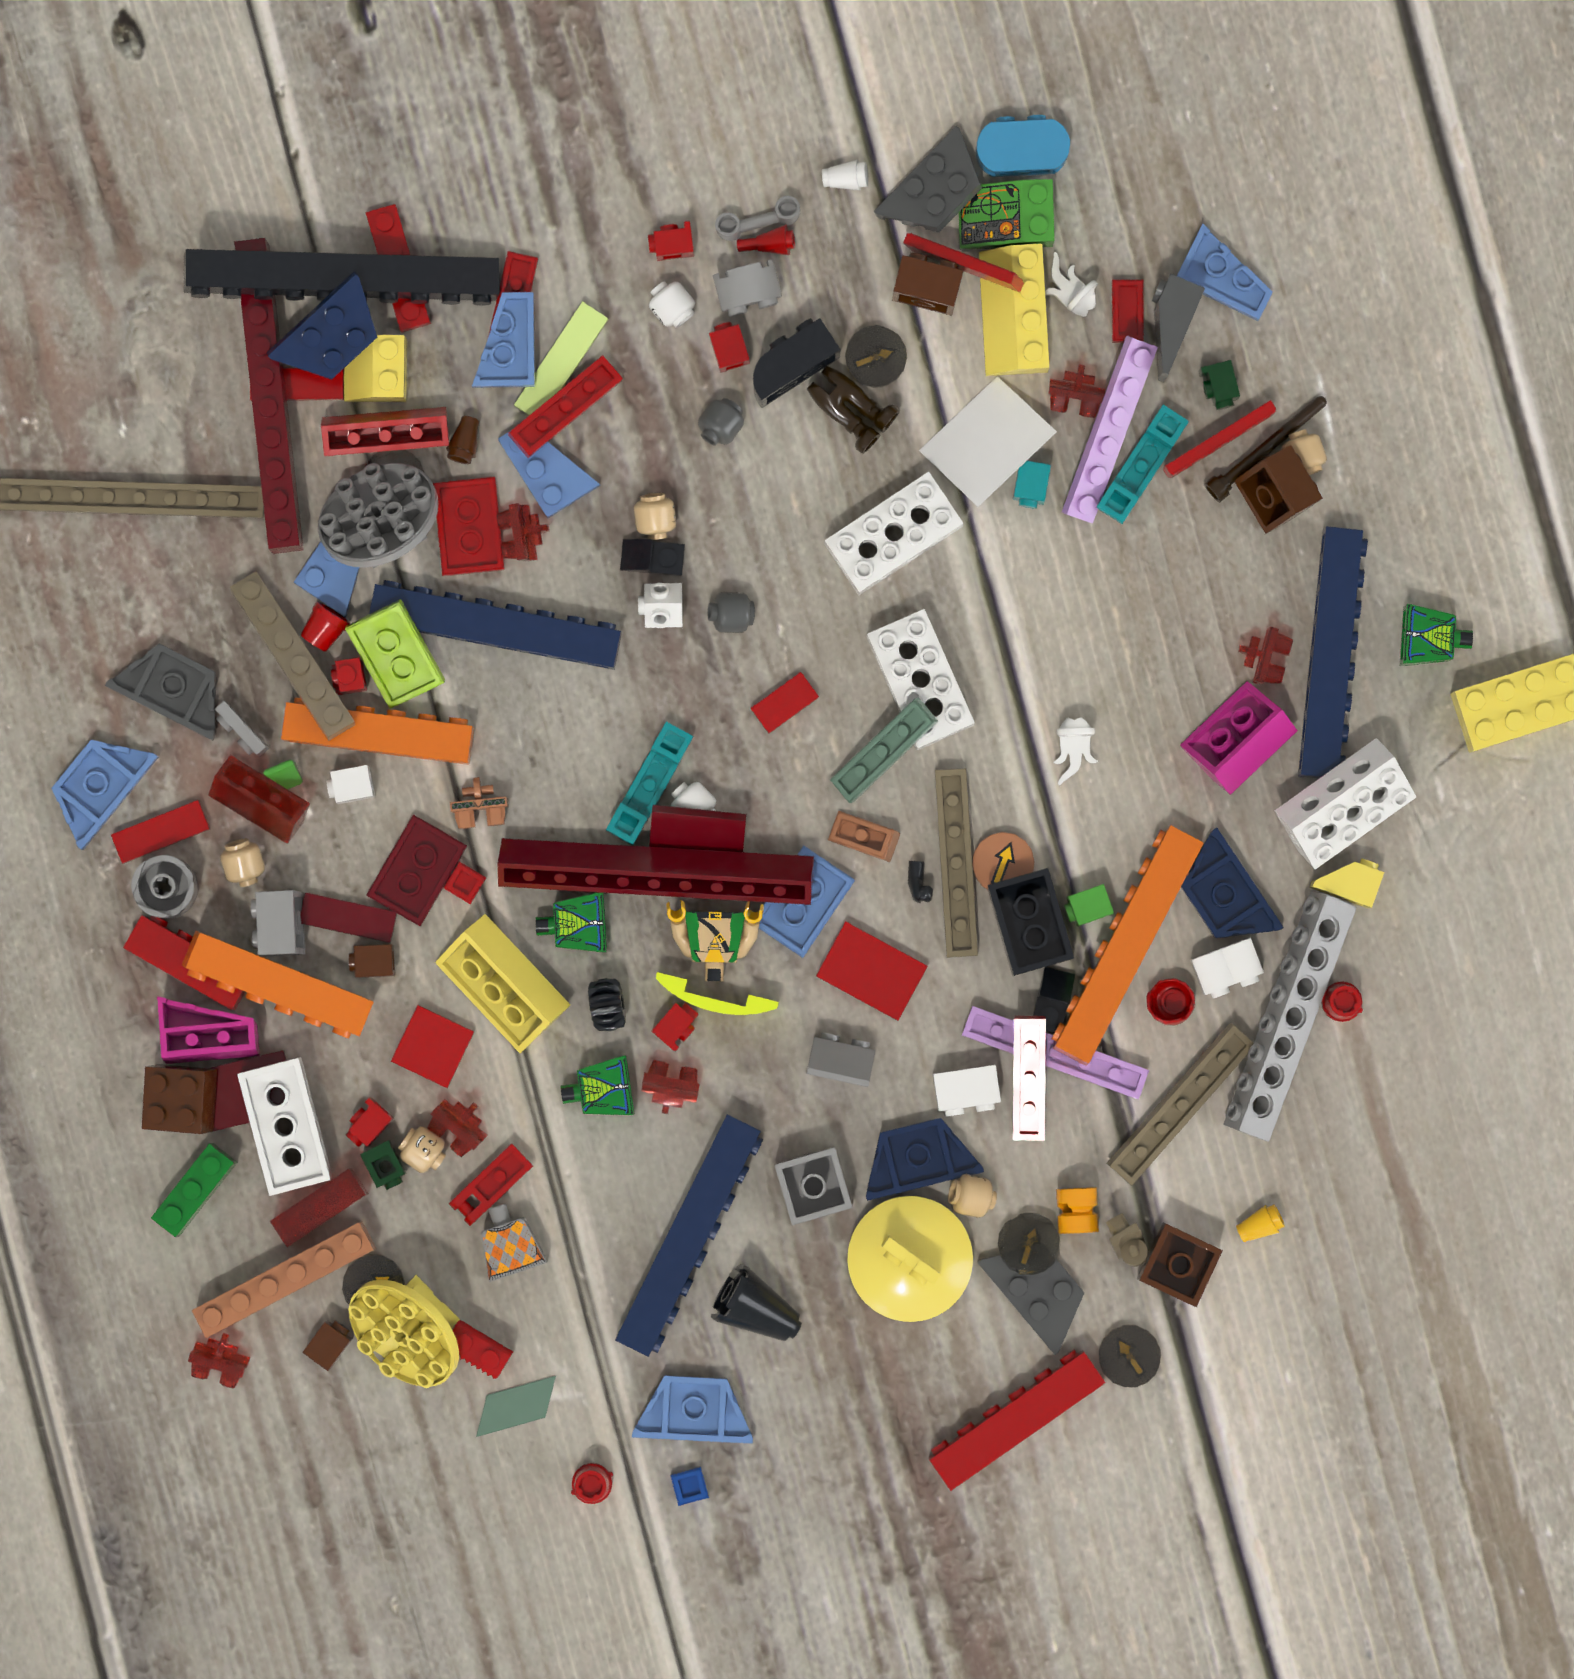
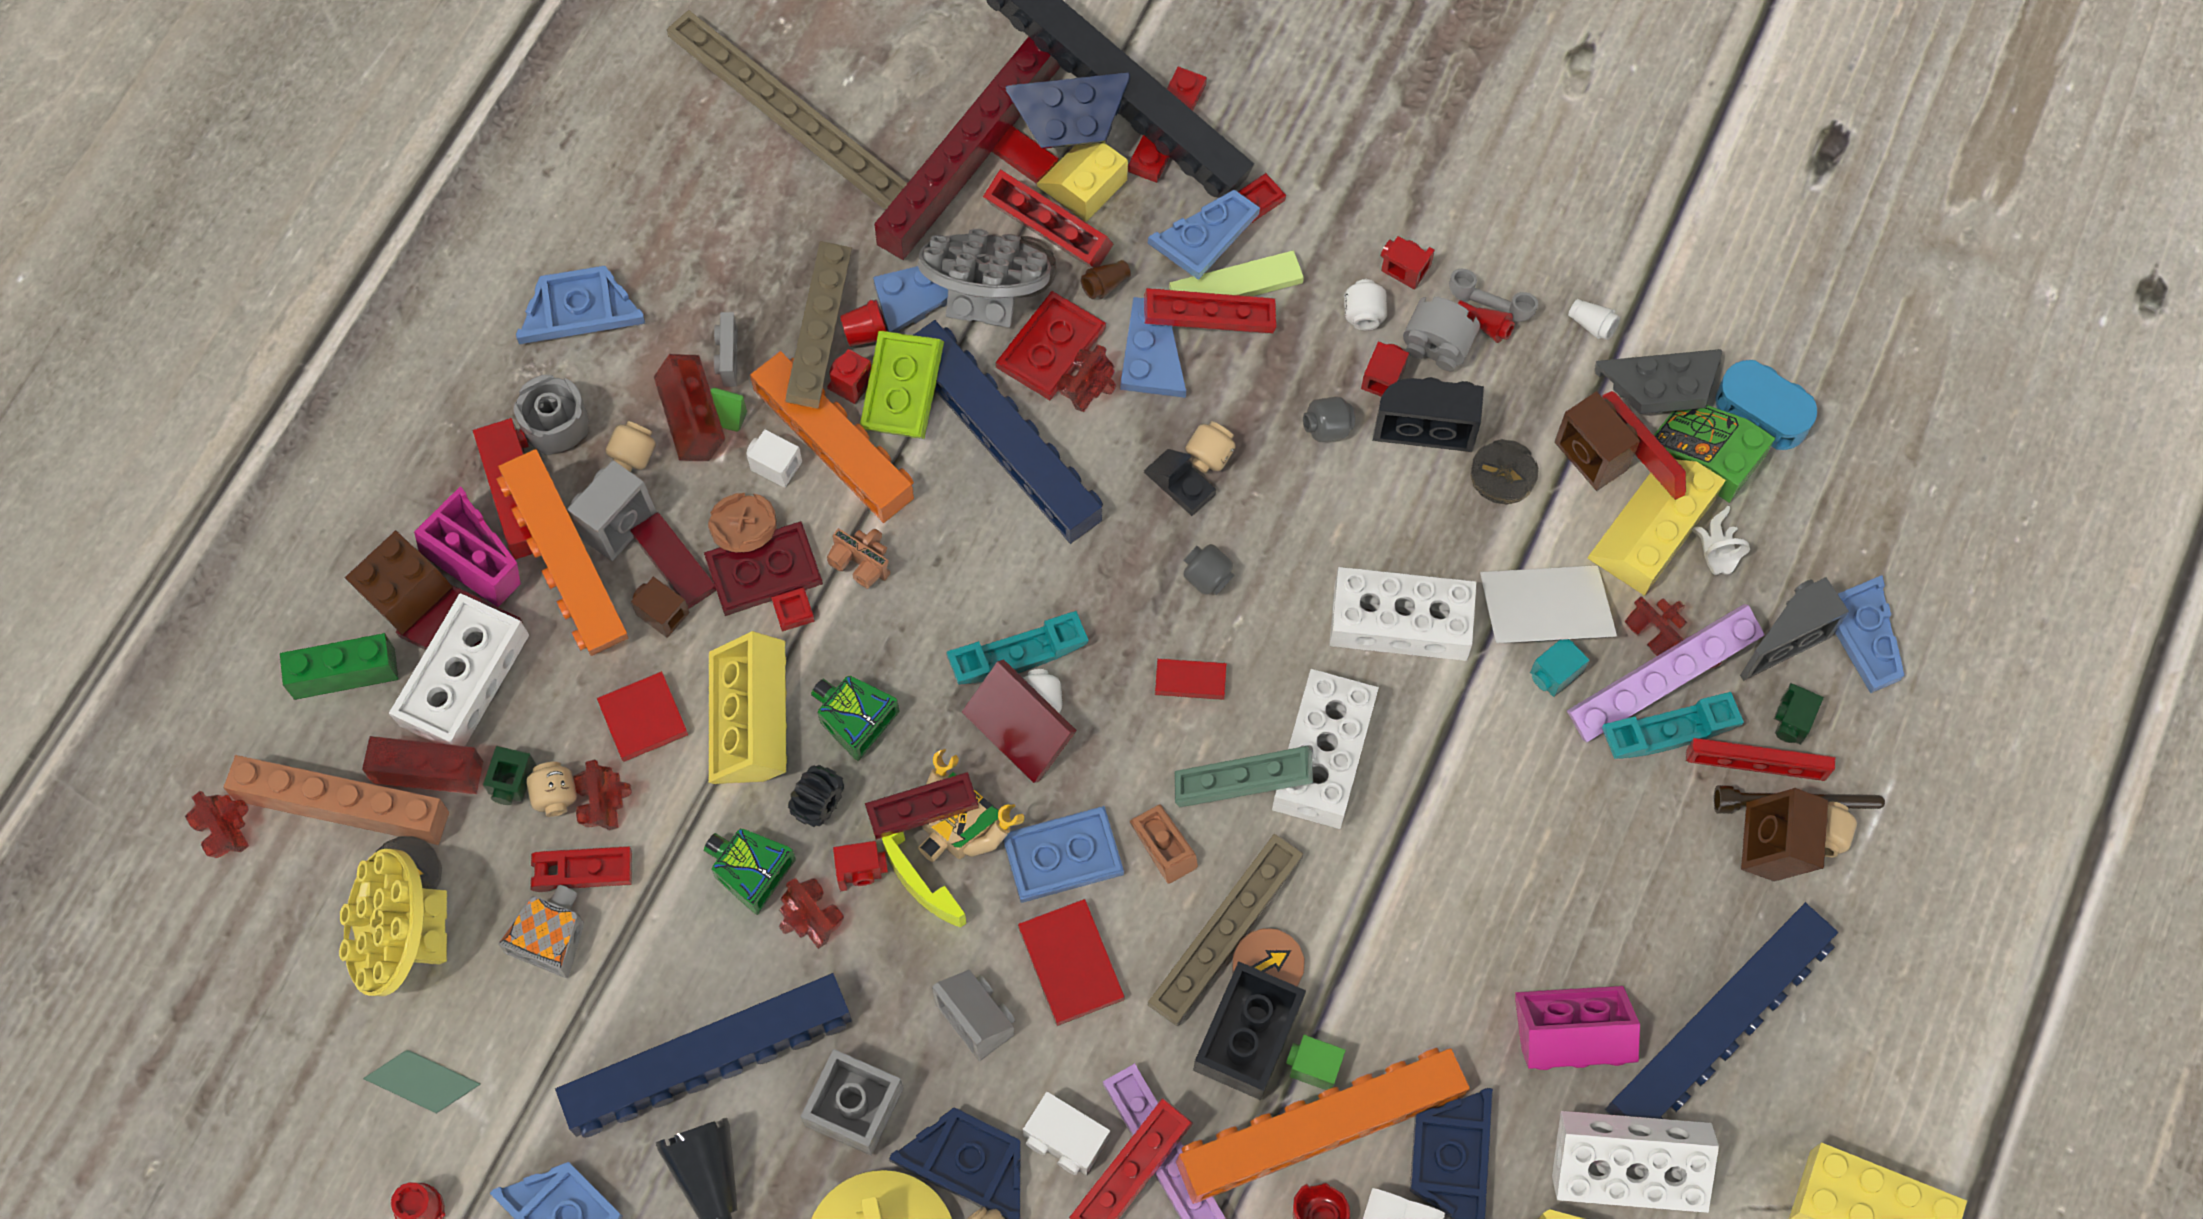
camera: 40 degrees right, 20 degrees down
dark grey wing [105,643,216,741] -> none
red tile [111,800,210,864] -> none
reddish brown brick [302,1320,352,1371] -> none
red brick [345,1097,394,1147] -> none
red brick [452,1320,513,1379] -> none
dark red brick [497,838,814,905] -> none
white brick [638,583,683,628] -> none
dark brown piece [807,366,900,454] -> none
black arm [908,861,933,903] -> none
black slope [1033,967,1075,1033] -> none
white piece [1053,717,1098,786] -> none
red tile [1112,279,1144,343] -> none
clear red hips [1238,627,1293,685] -> none
torso [1399,604,1473,666] -> none
none -> nougat tile [708,493,777,553]
none -> dark red tile [865,772,979,840]

